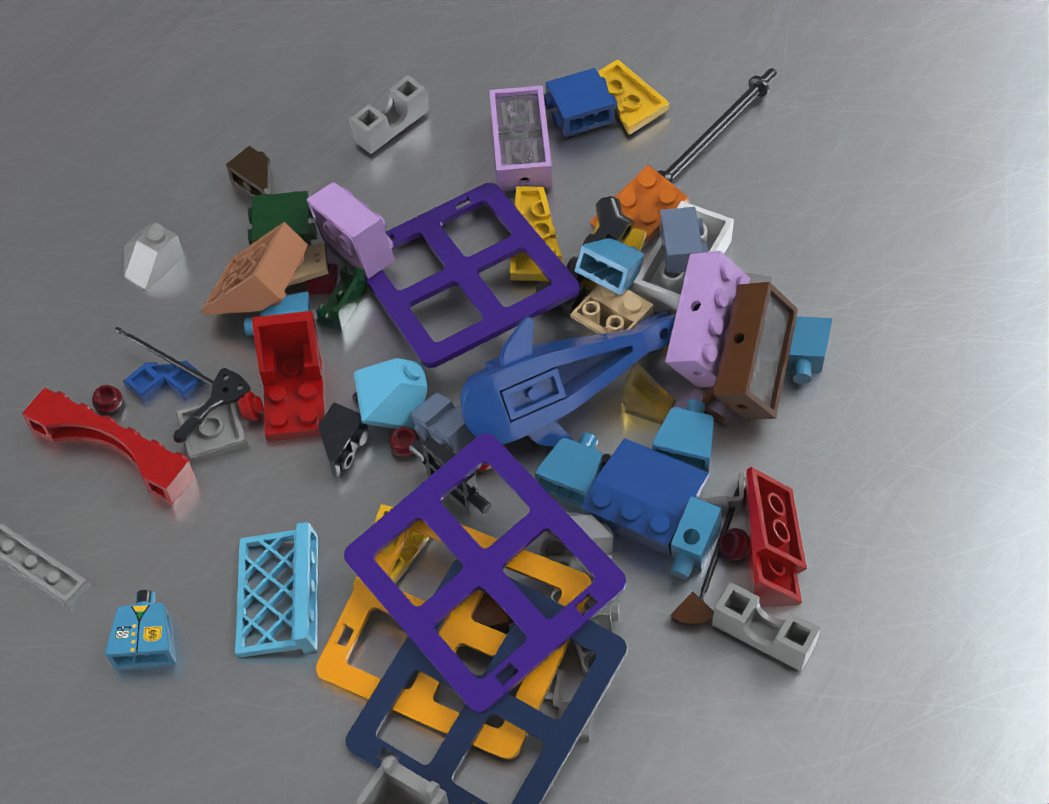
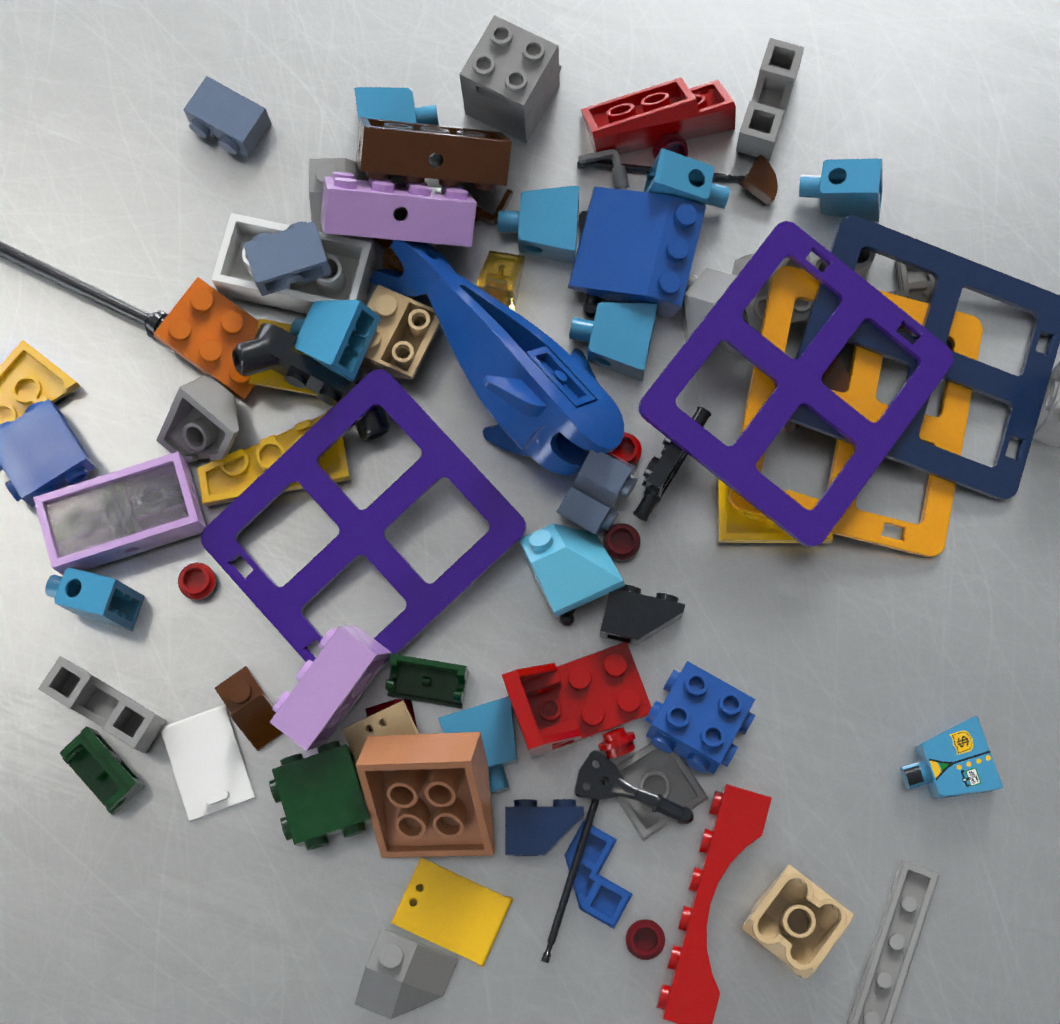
camera: 100 degrees left, 20 degrees up
dark brown slope [226,146,273,197] -> none
medium azure fence [235,522,319,658] -> none
none -> dark azure torso [45,567,145,631]
none -> dark green hinge [60,726,145,815]
none -> light grey slope [156,373,239,463]
none -> white container [159,704,256,822]
none -> red plate [178,562,216,600]
none -> sand blue brick [183,76,272,158]
none -> reddish brown slope [214,666,284,752]
none -> yellow container [391,858,513,967]
none -> light grey container [459,15,562,144]
none -> dark blue slope [505,799,584,856]
none -> blue brick [645,661,756,775]
none -> tan piece [741,864,854,980]
none -> dark azure torso [799,158,883,222]

